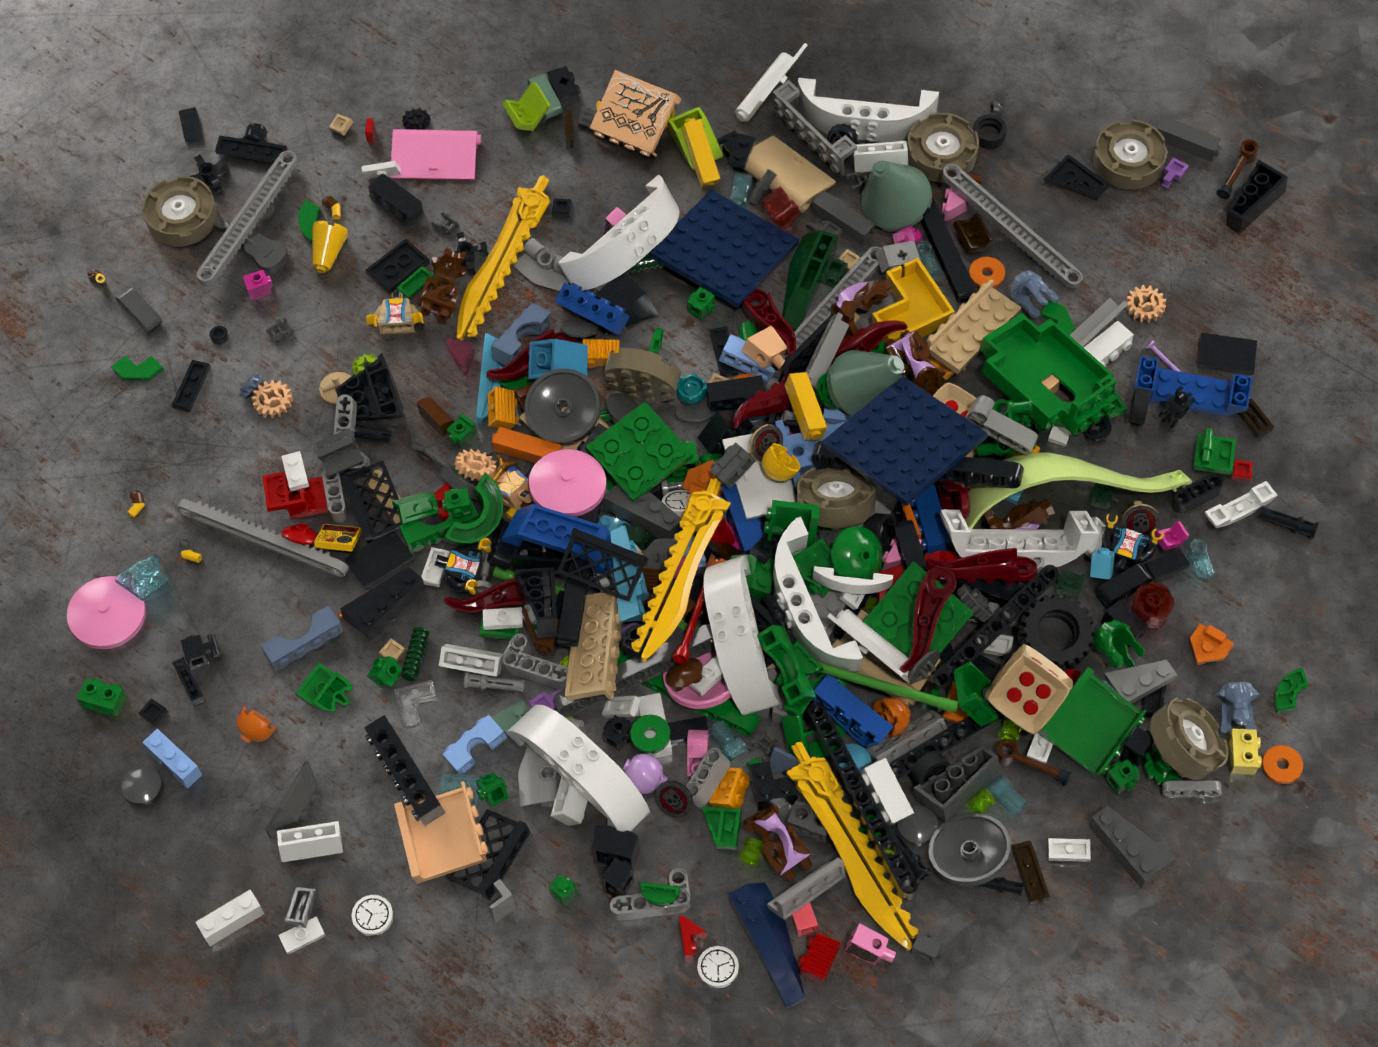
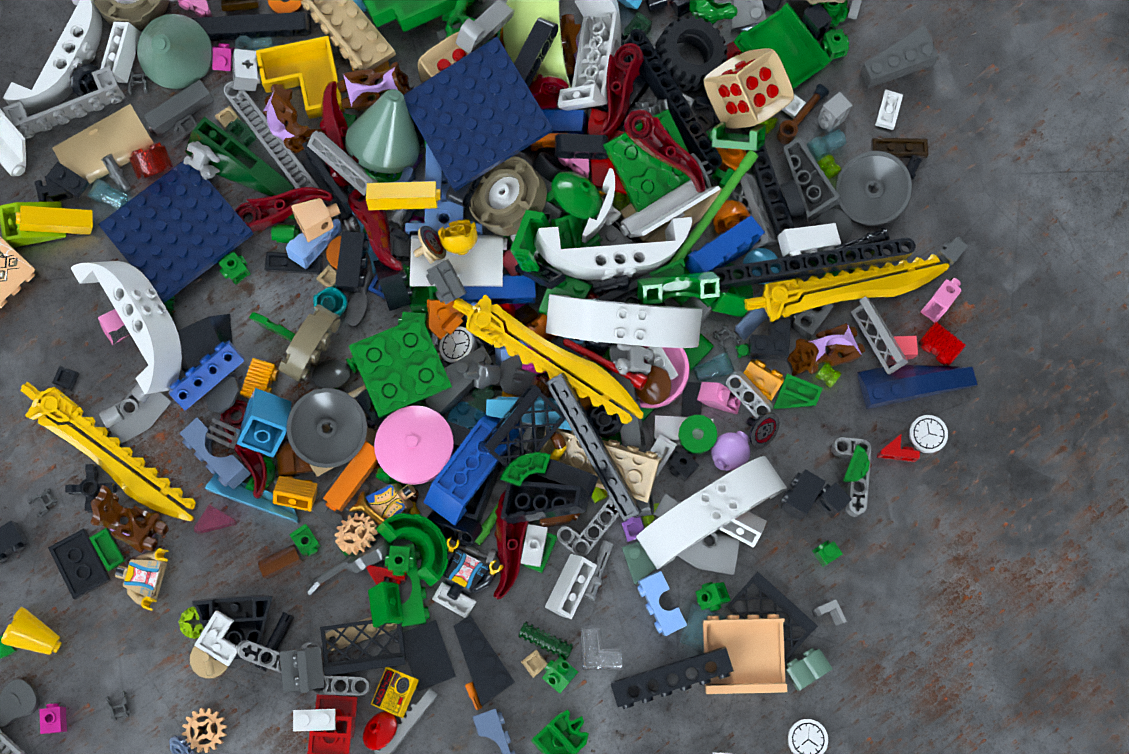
camera: 80 degrees left, 15 degrees up
none -> light grey animal [184,141,220,180]
none -> white tile [194,610,237,666]
none -> flat silver tile [206,418,241,449]
none -> dark grey piece [464,362,501,389]
none -> green tile [500,452,551,486]
none -> tile [545,372,642,521]
none -> arm [550,432,567,461]
none -> light grey animal [613,344,653,375]
none -> sand green brick [785,648,833,691]
none -> light grey brick [817,92,852,133]

